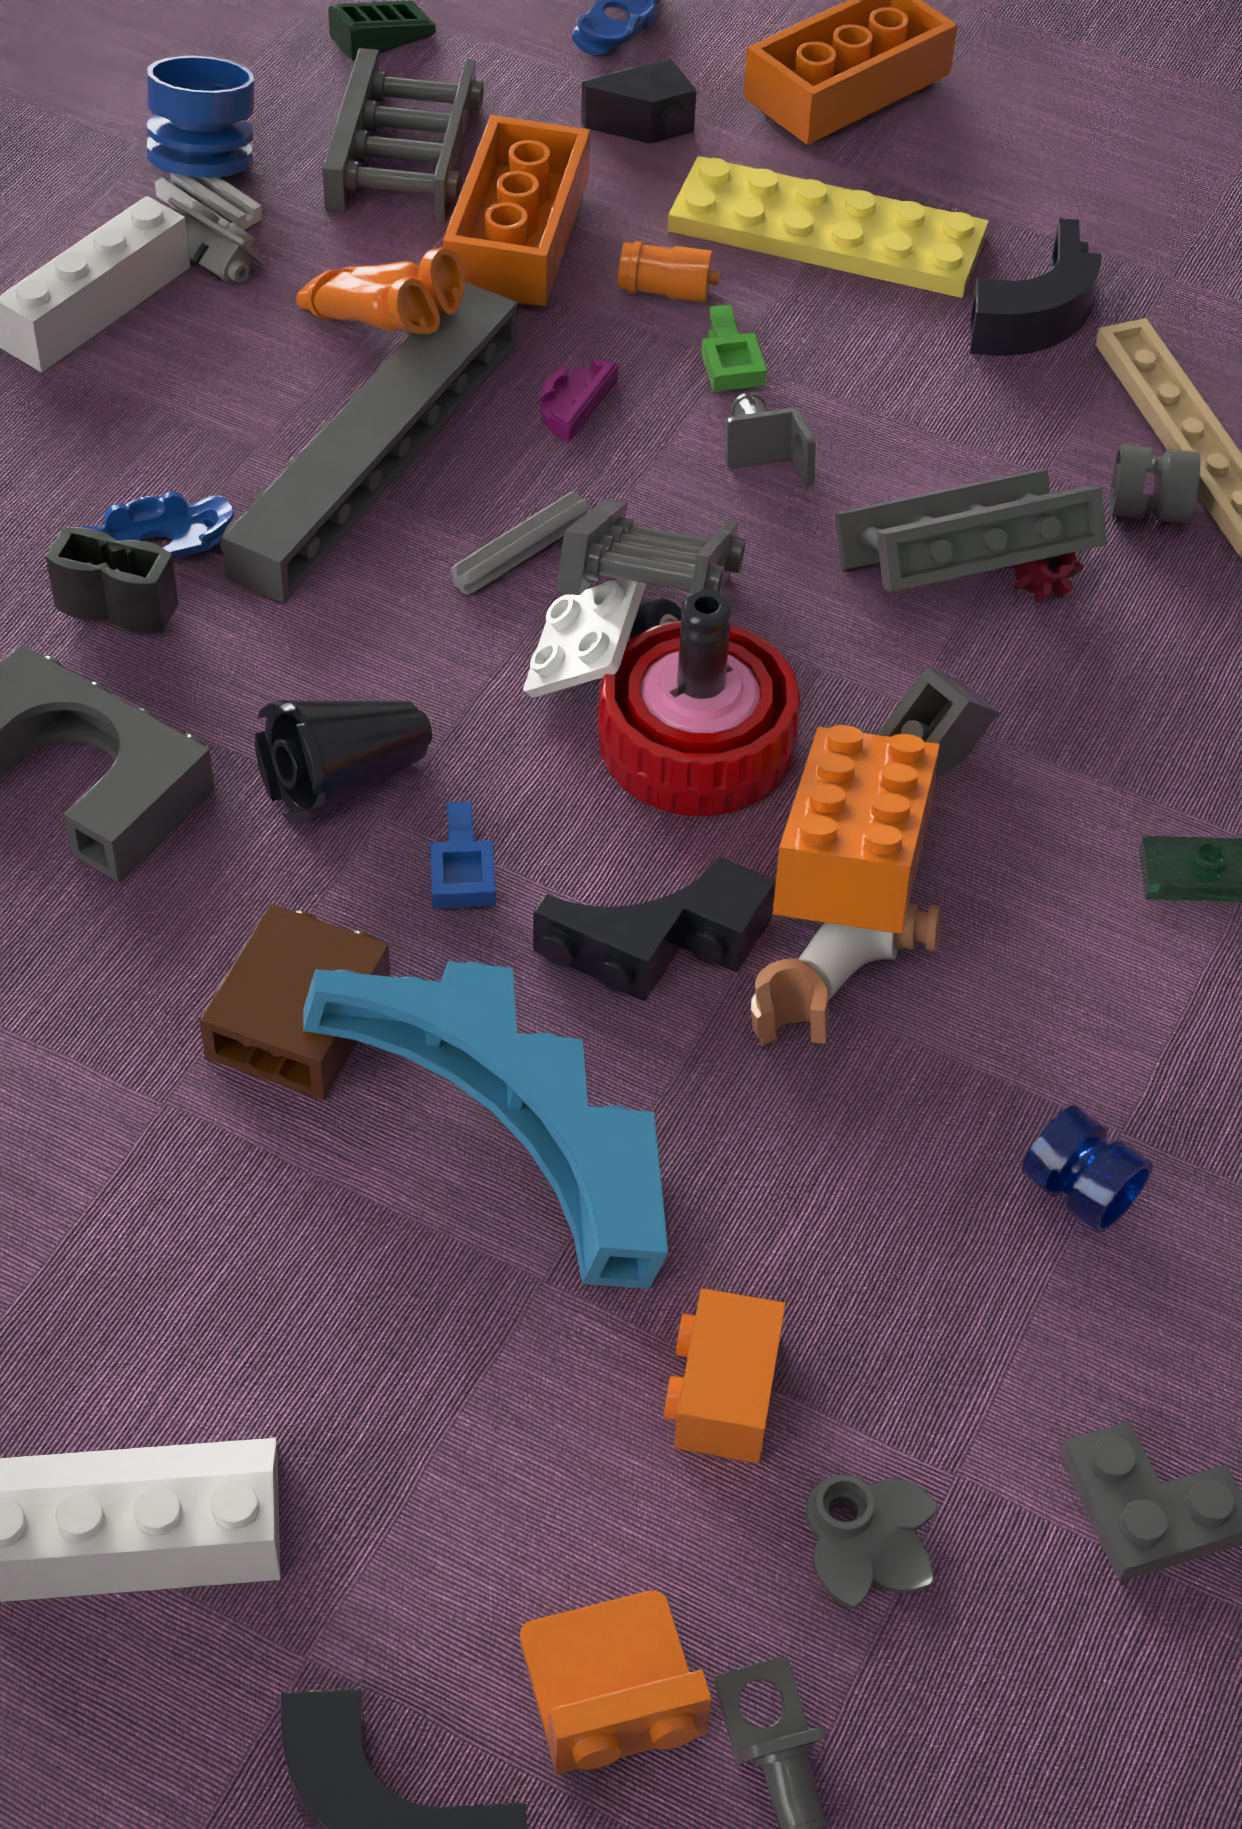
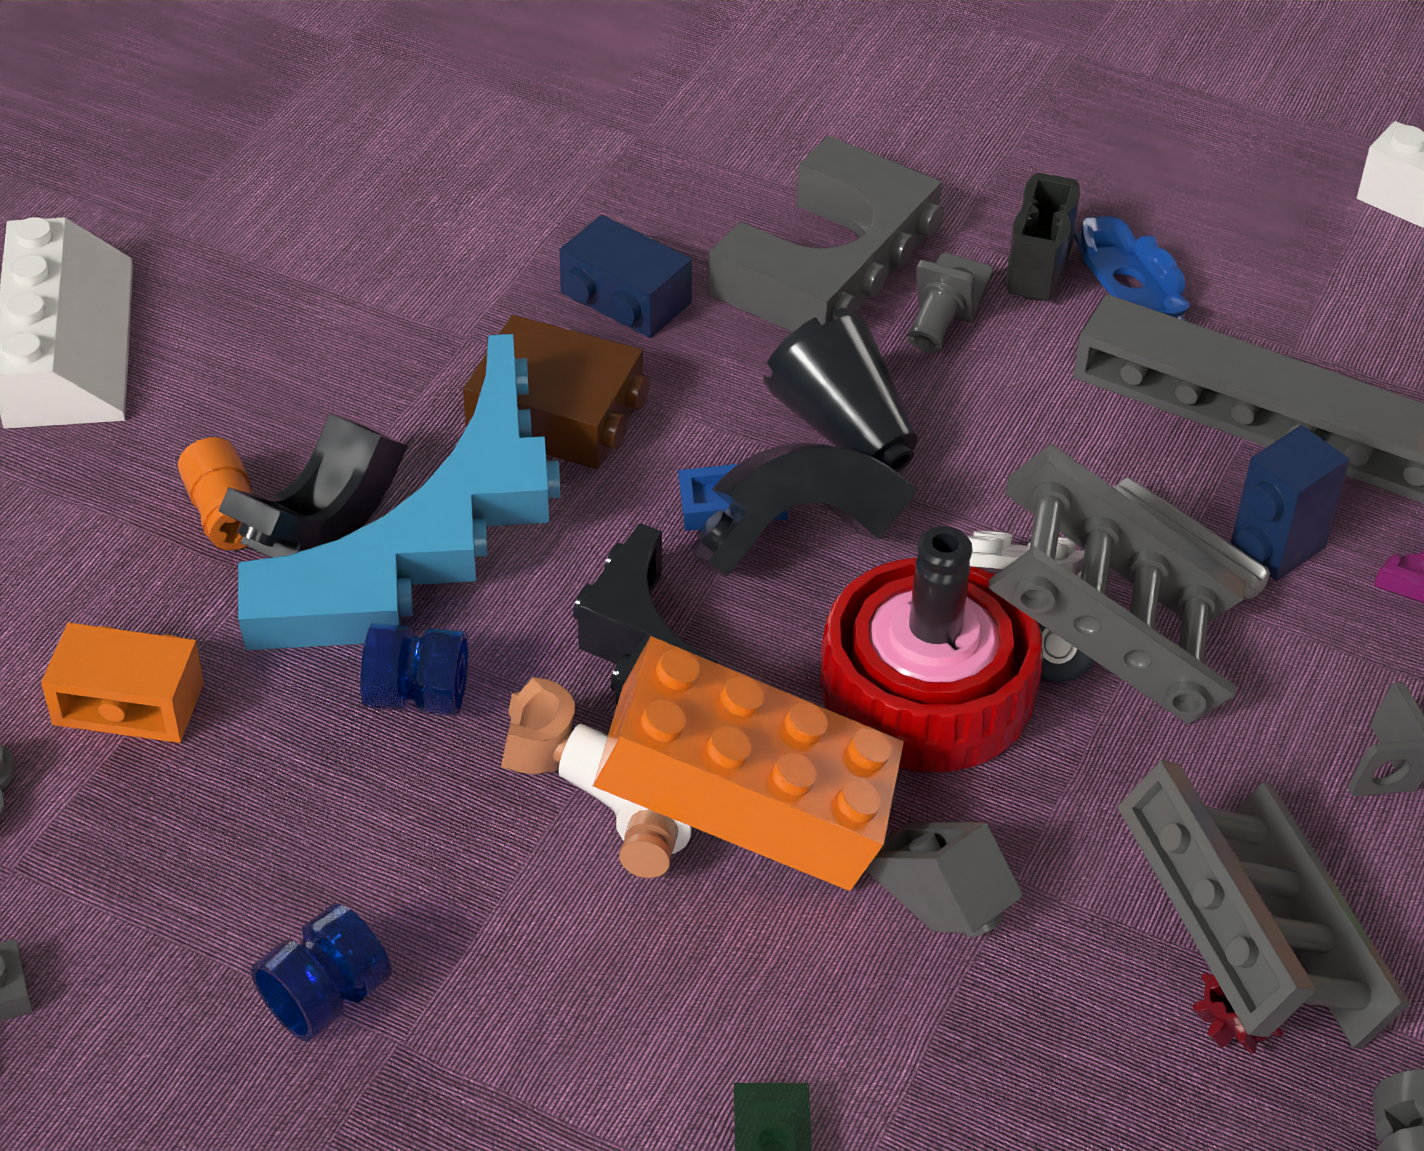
camera: 90 degrees right, 5 degrees down
none -> orange piece [177,437,253,550]
none -> black arch [219,413,408,558]
none -> clear blue wheel [360,623,469,716]
none -> dark blue brick [559,215,692,338]
none -> black arch [692,443,918,576]
none -> dark grey bracket [907,253,993,353]
none -> dark blue brick [1231,425,1350,581]

